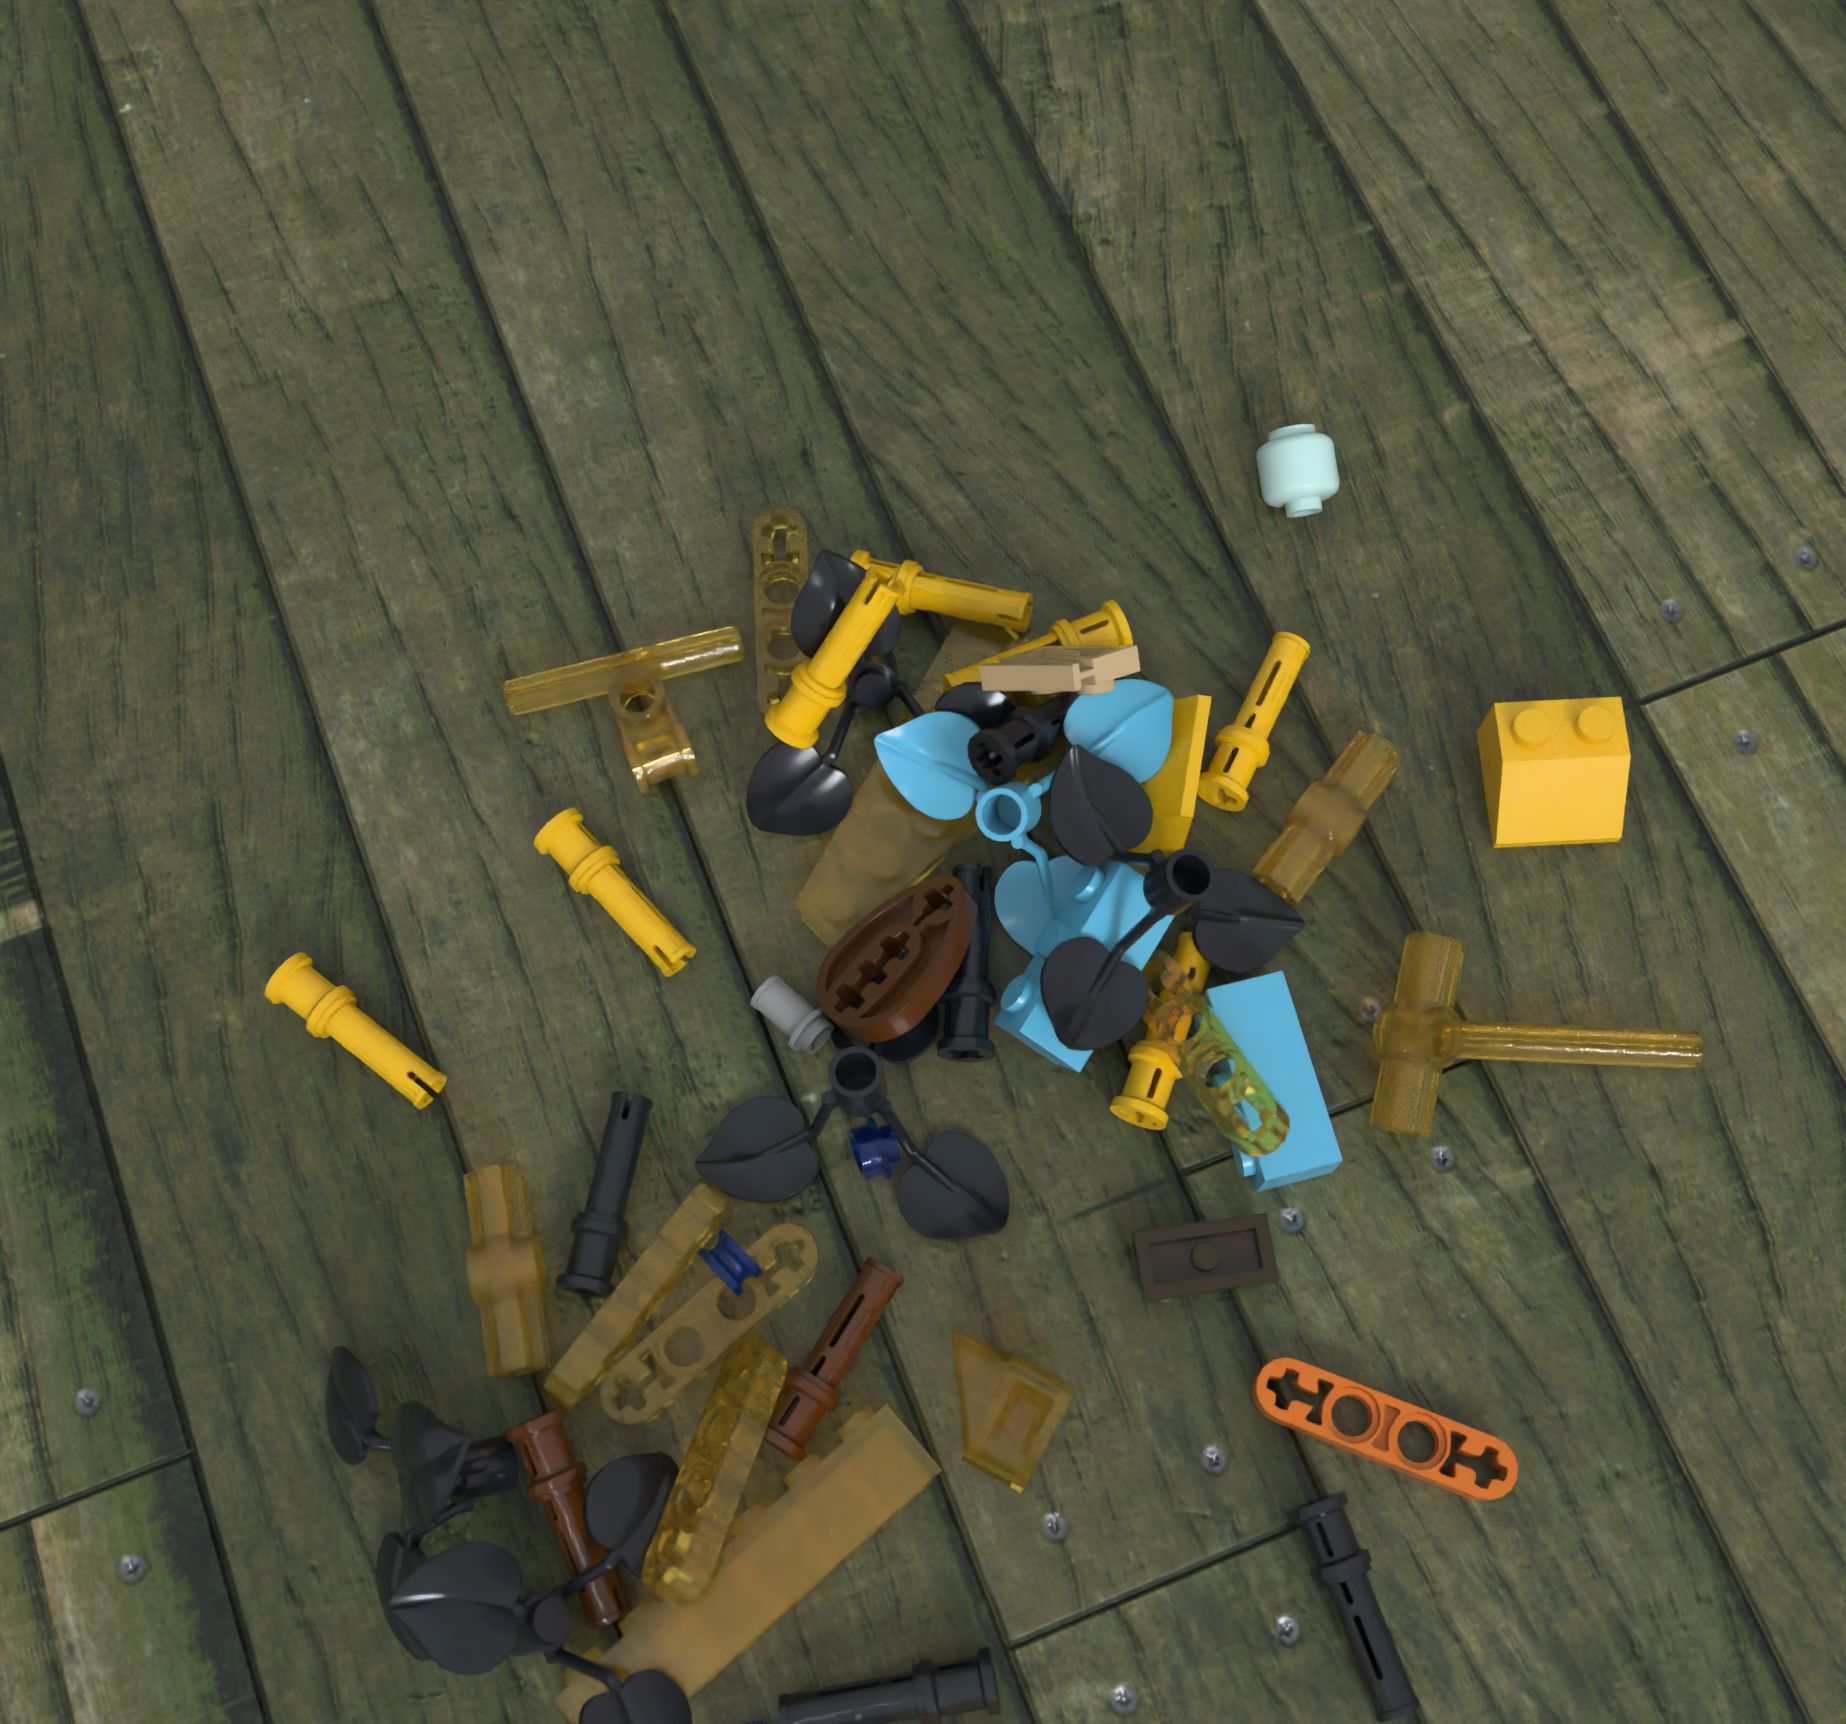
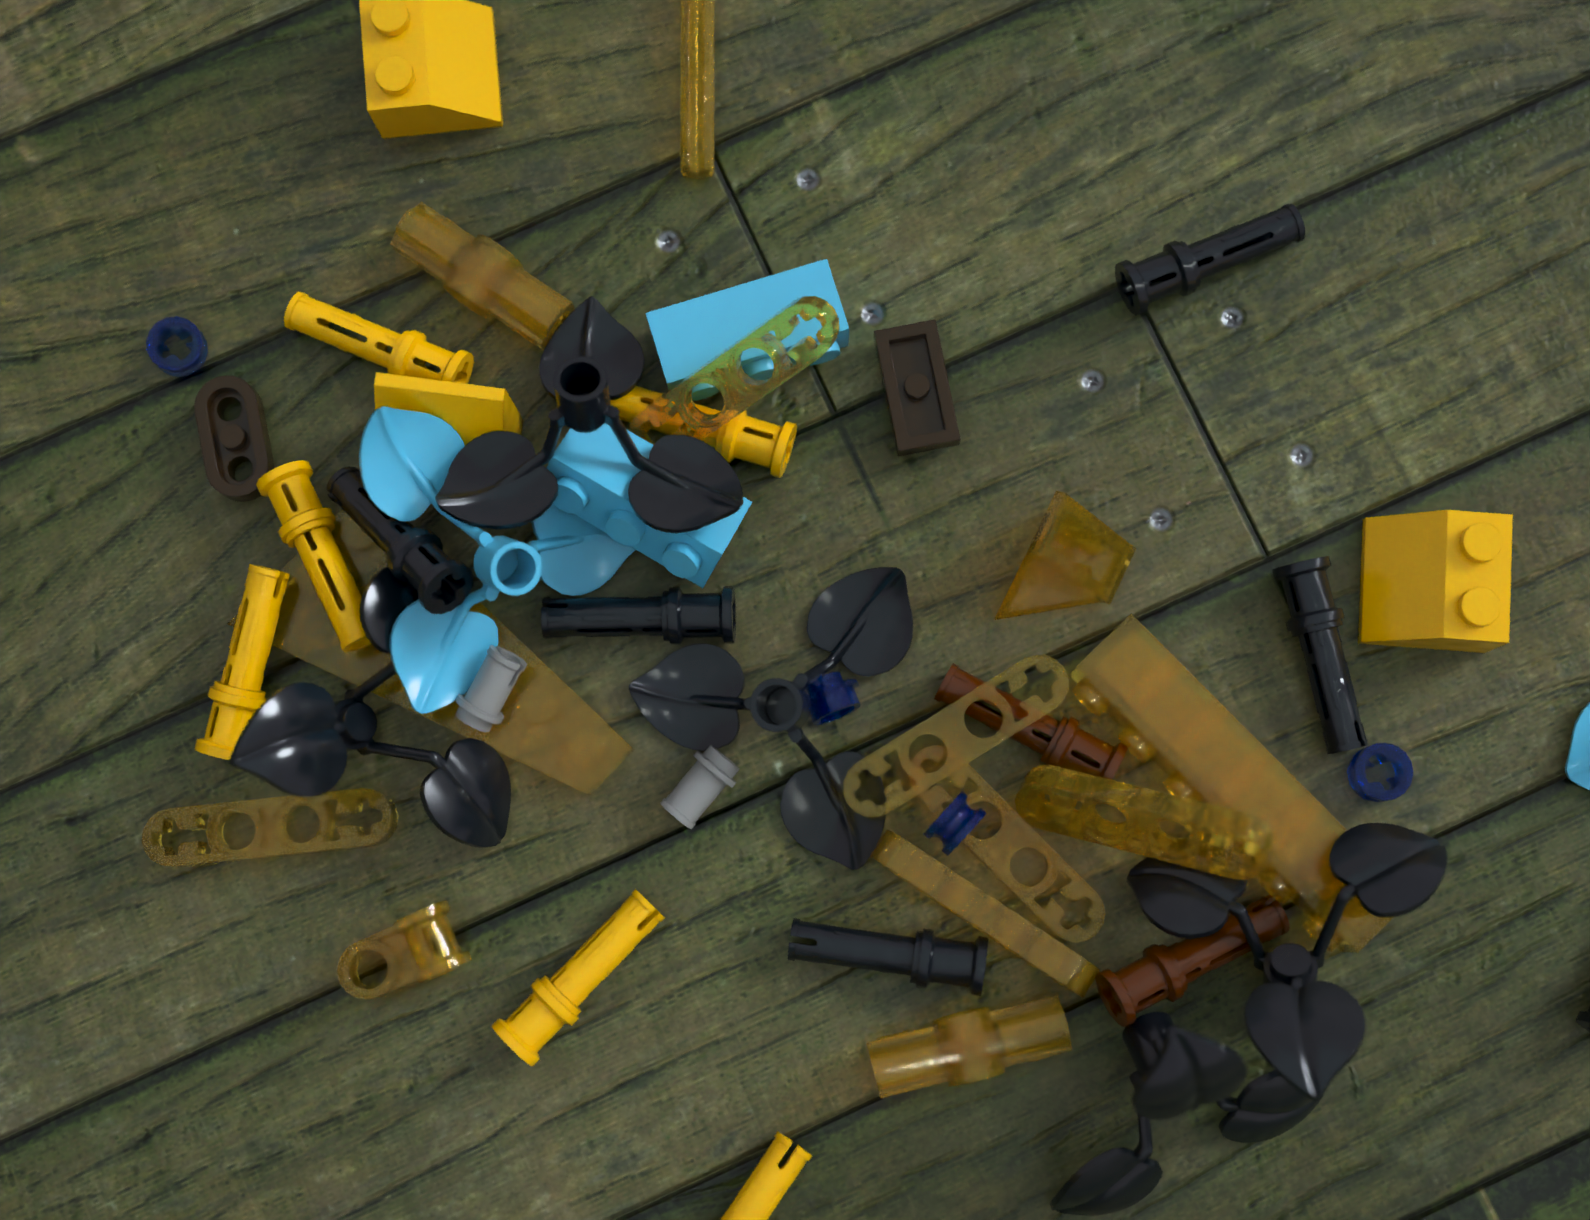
camera: 90 degrees left, 10 degrees up
clear yellow axle [503,625,745,716] -> none
yellow pin [764,566,906,749] -> none
reddish brown piece [817,875,978,1043] -> none
tan plate [979,645,1141,695] -> none
orange beam [1251,1357,1518,1501] -> none
light aqua head [1256,424,1339,518] -> none
clear yellow piece [1369,931,1467,1139] -> none
none -> clear blue bush [146,316,208,377]
none -> dark brown plate [194,375,274,502]
none -> light grey pin [455,645,527,732]
none -> clear yellow beam [843,655,1069,817]

